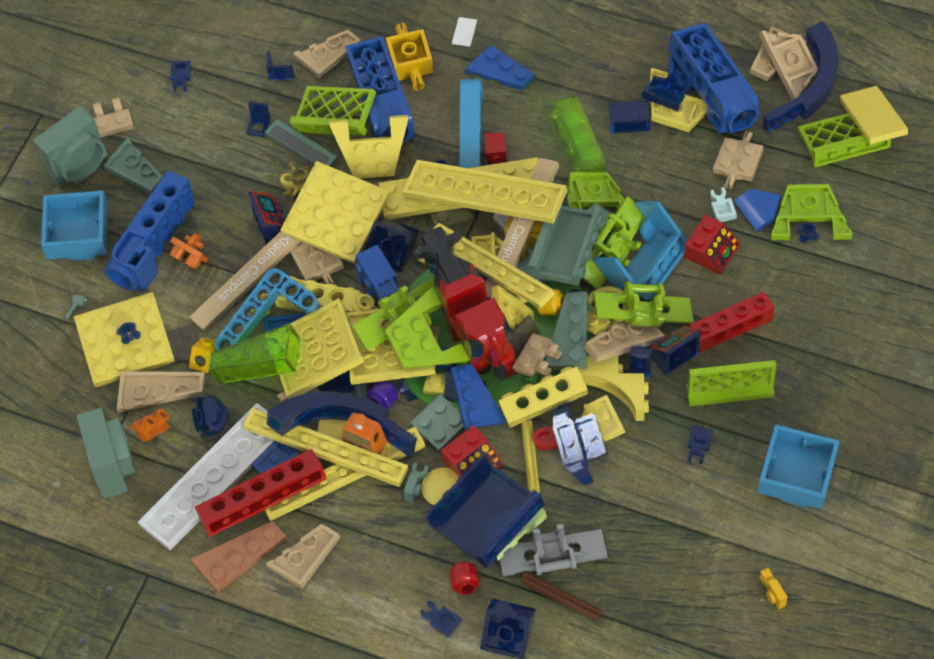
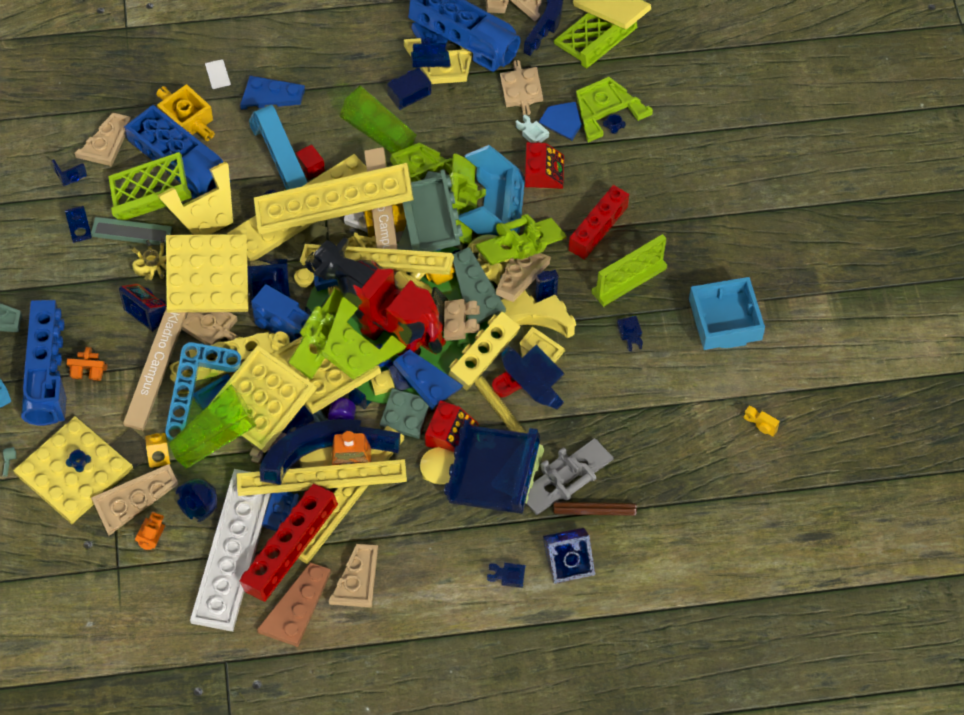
camera: 35 degrees left, 0 degrees up
sand green container [76,407,137,499] -> none
sand green plate [404,463,429,503] -> none
red head [449,562,480,595] -> none
clear blue slope [650,326,701,375] -> none

